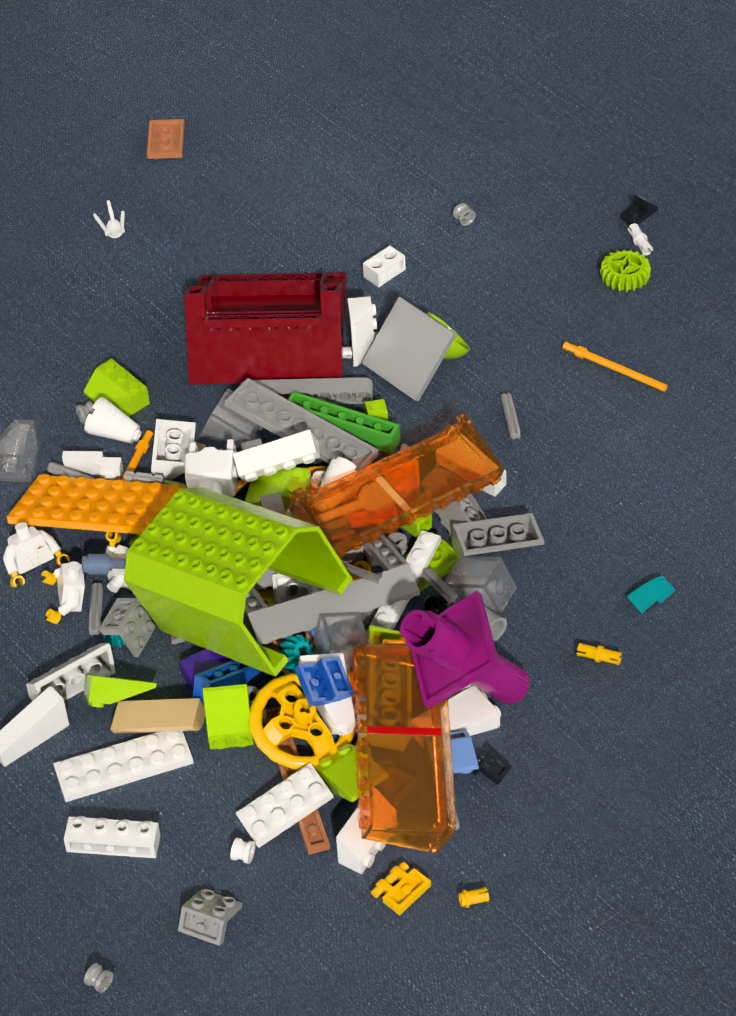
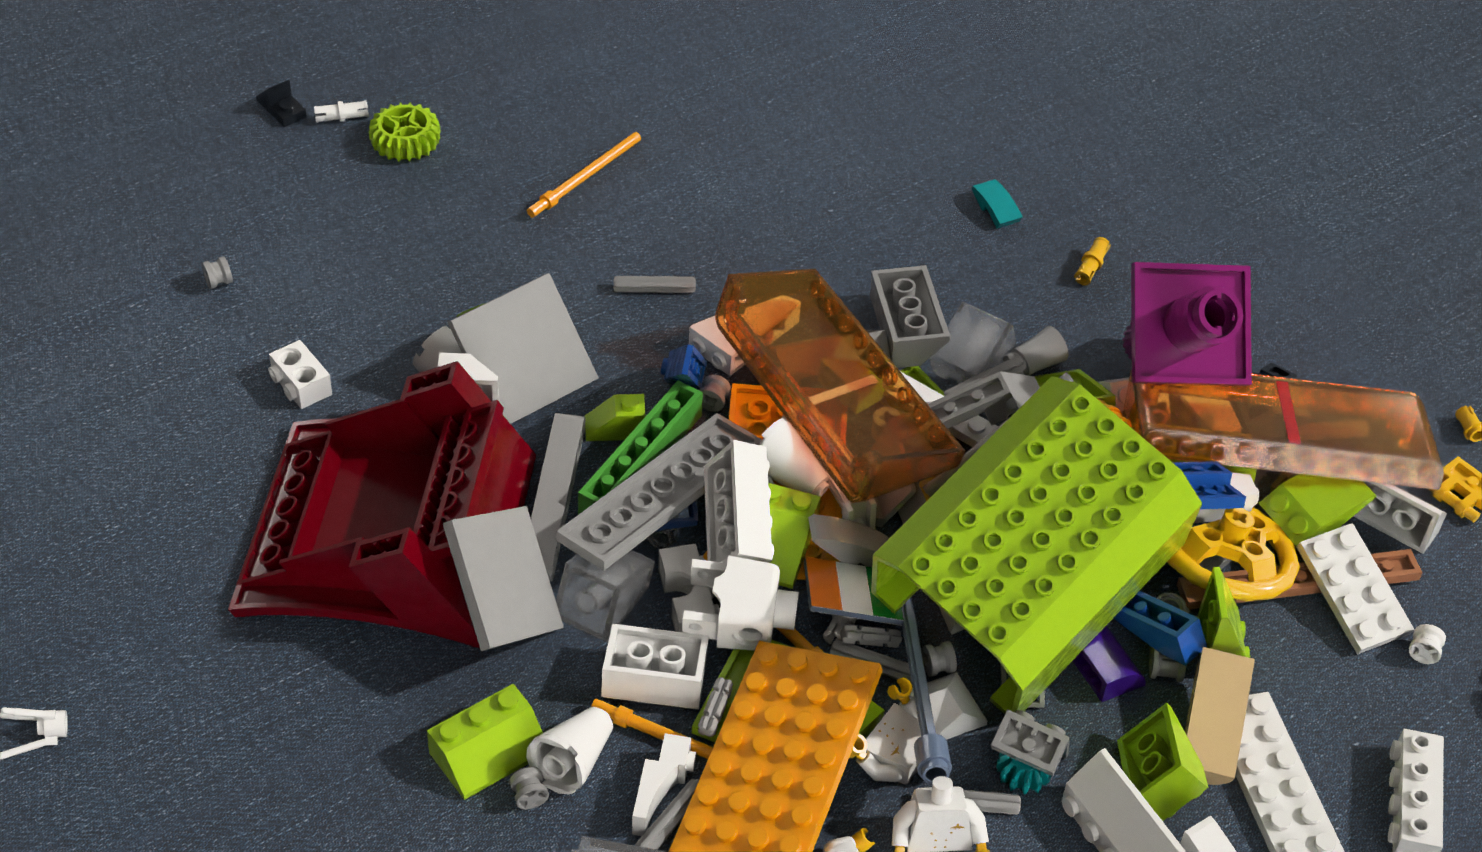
camera: 90 degrees left, 0 degrees up
none -> light grey tile [443,506,564,651]
none -> blue slope [661,344,707,389]

